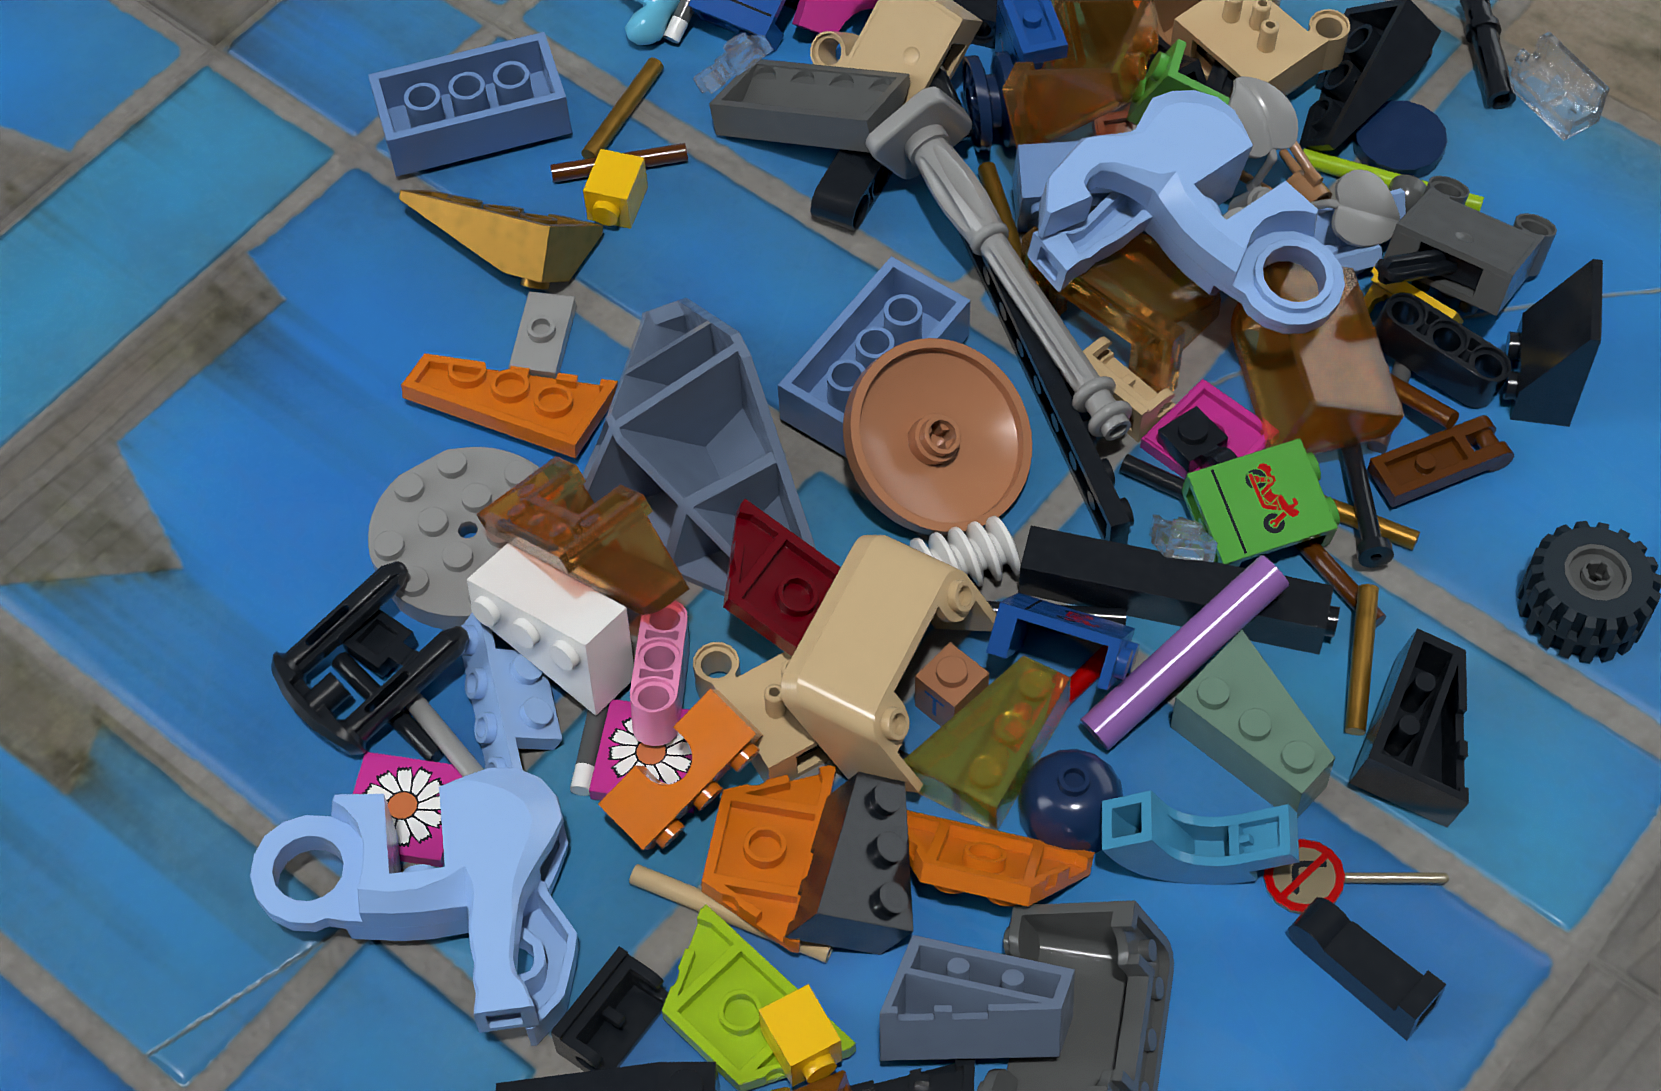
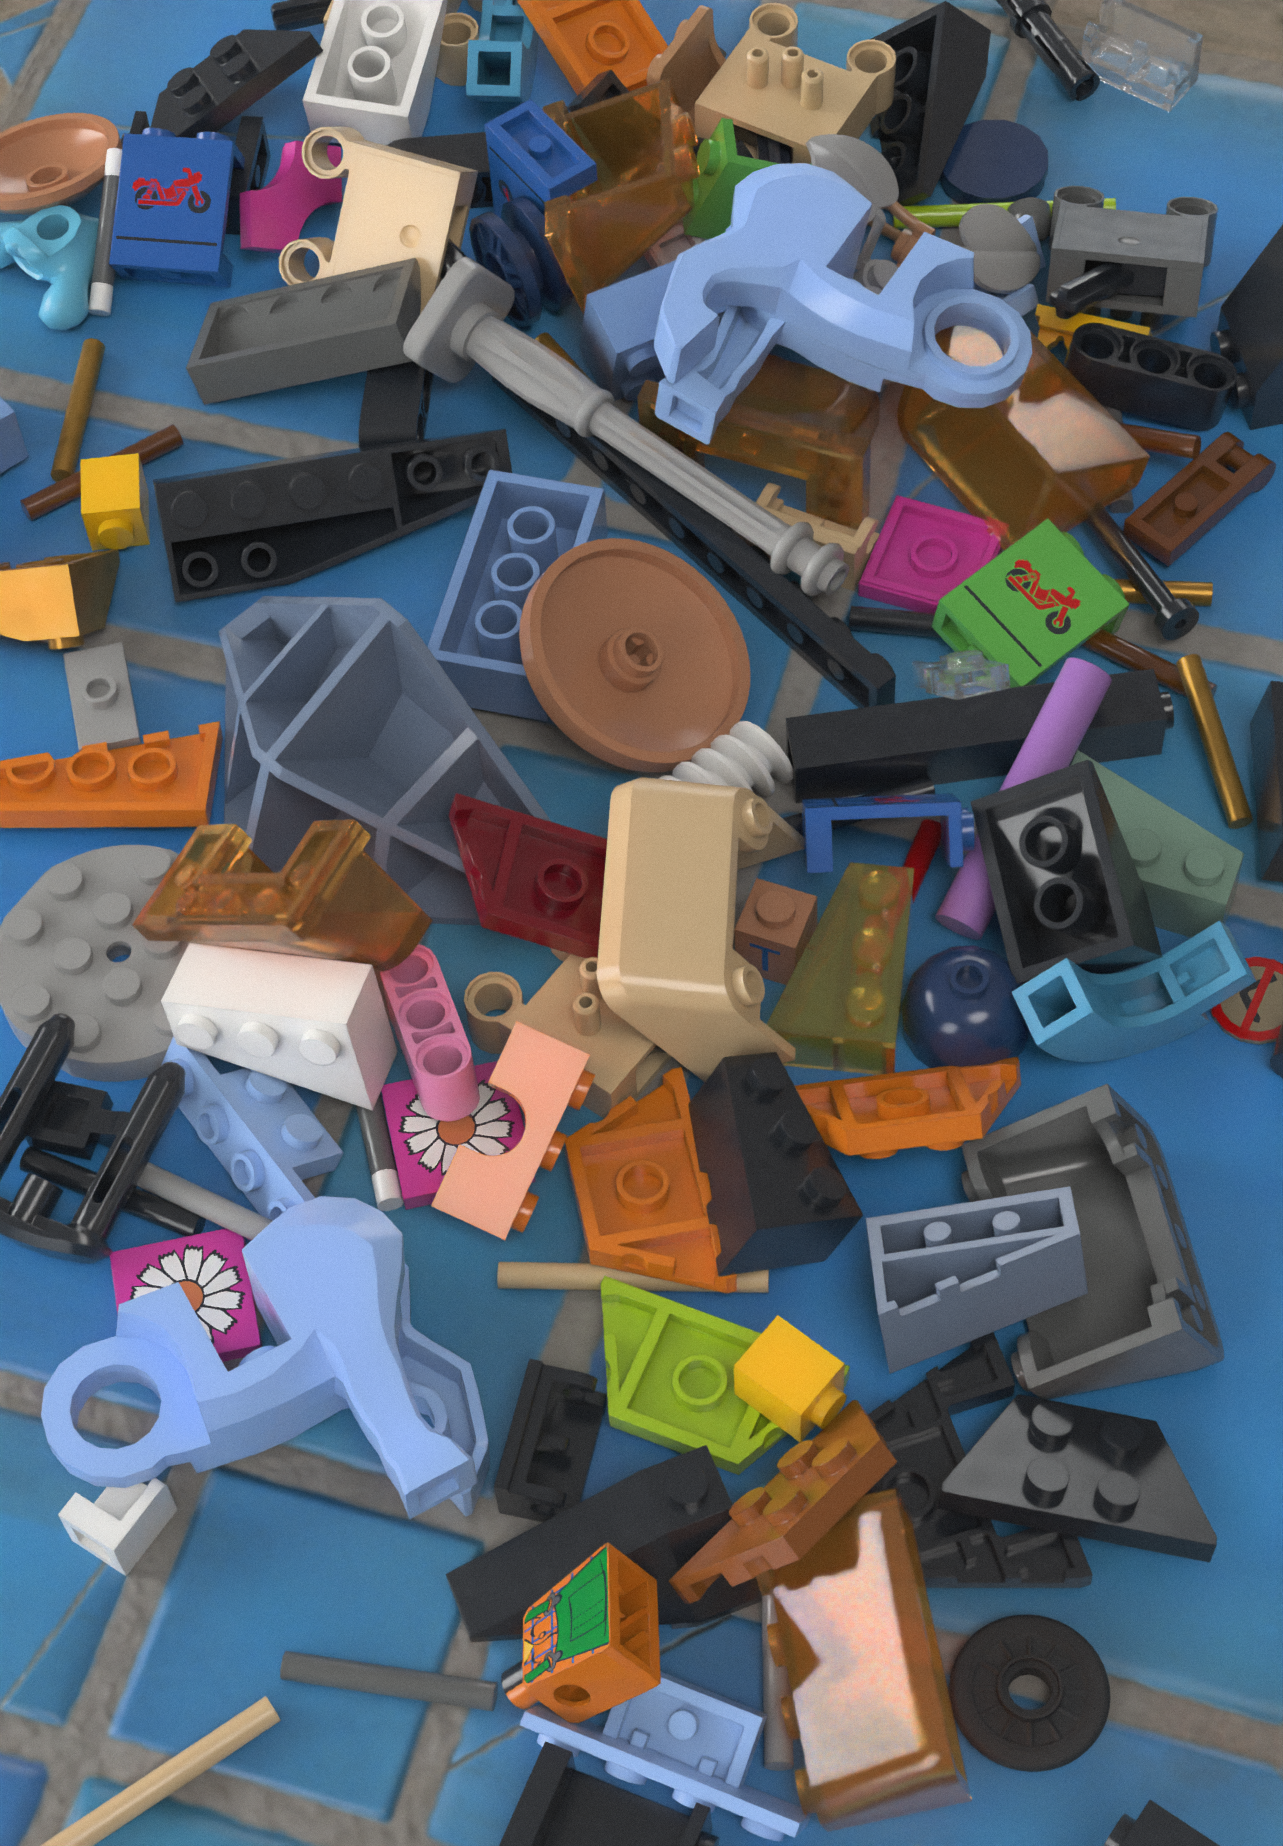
camera: 20 degrees left, 0 degrees up
clear plate [692,33,773,94] -> none
black plate [1157,406,1238,473] -> none
none -> white panel [58,1478,178,1576]
none -> black wedge [152,429,512,602]
none -> black slope [971,760,1162,985]

